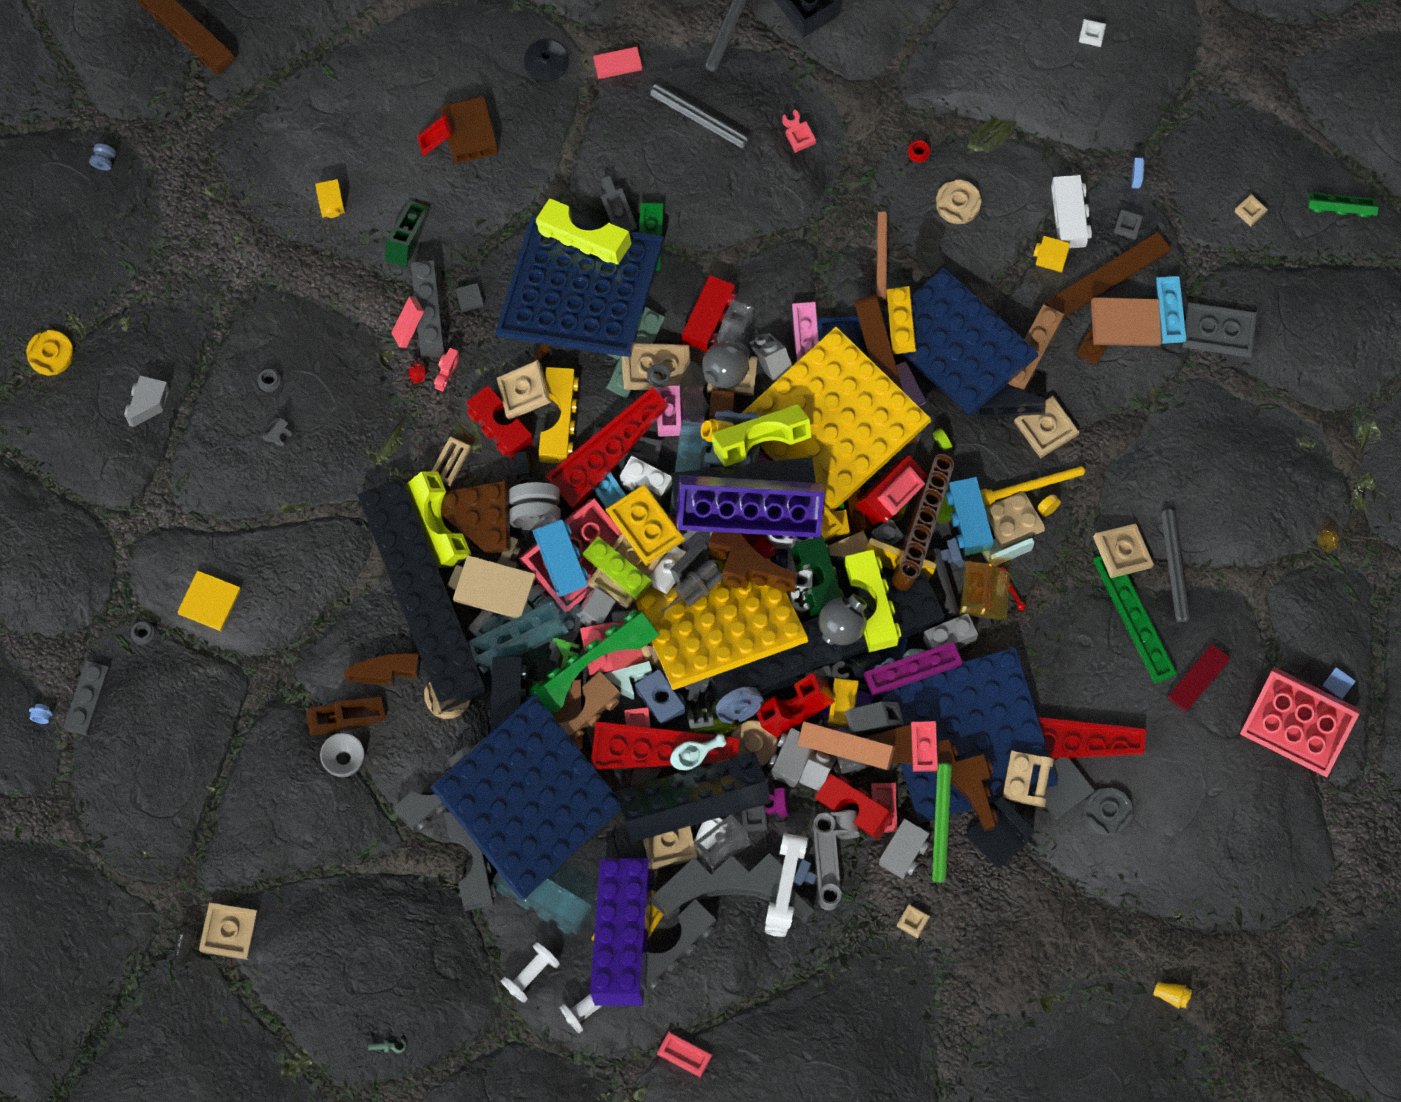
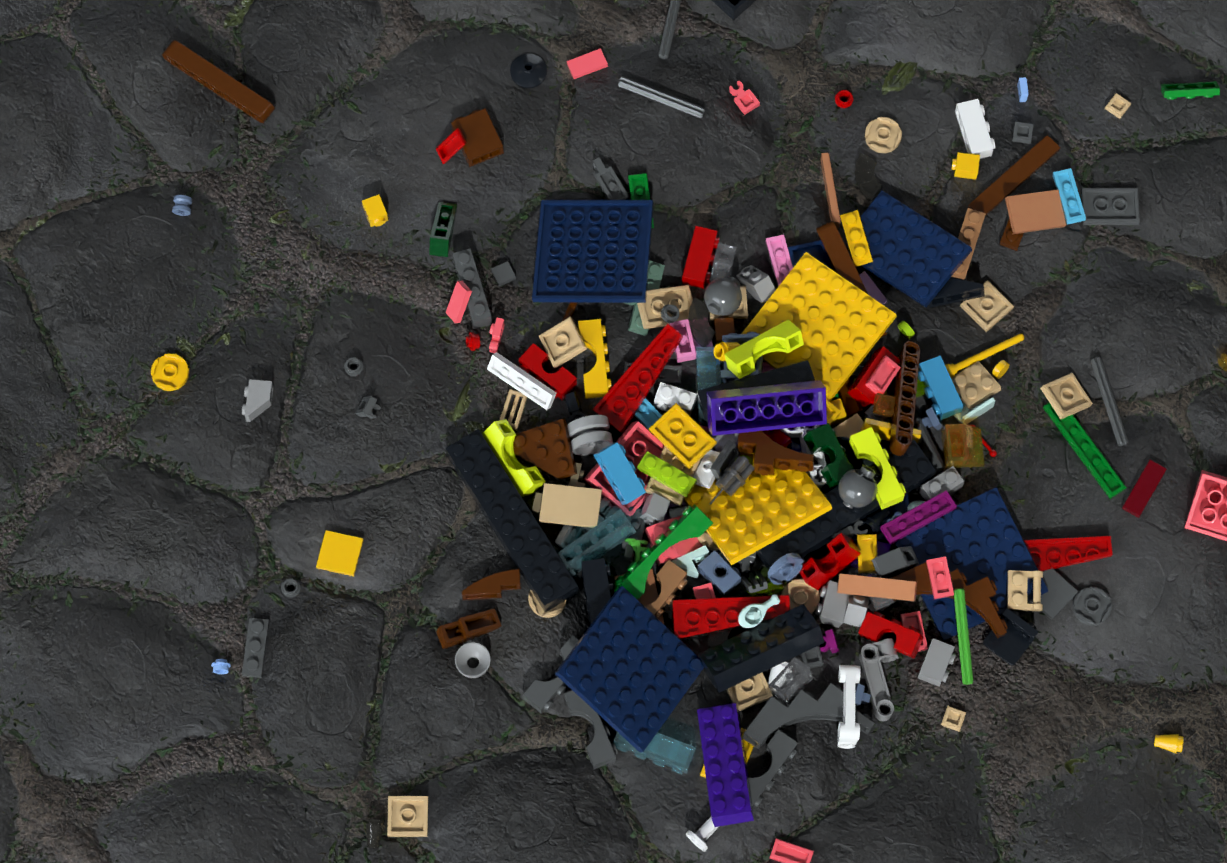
camera: 10 degrees left, 0 degrees up
white hose [501,942,560,1003] -> none
neon yellow arch [536,198,632,265] -> none
none -> white plate [487,352,556,410]
none -> clear orange plate [873,393,896,417]

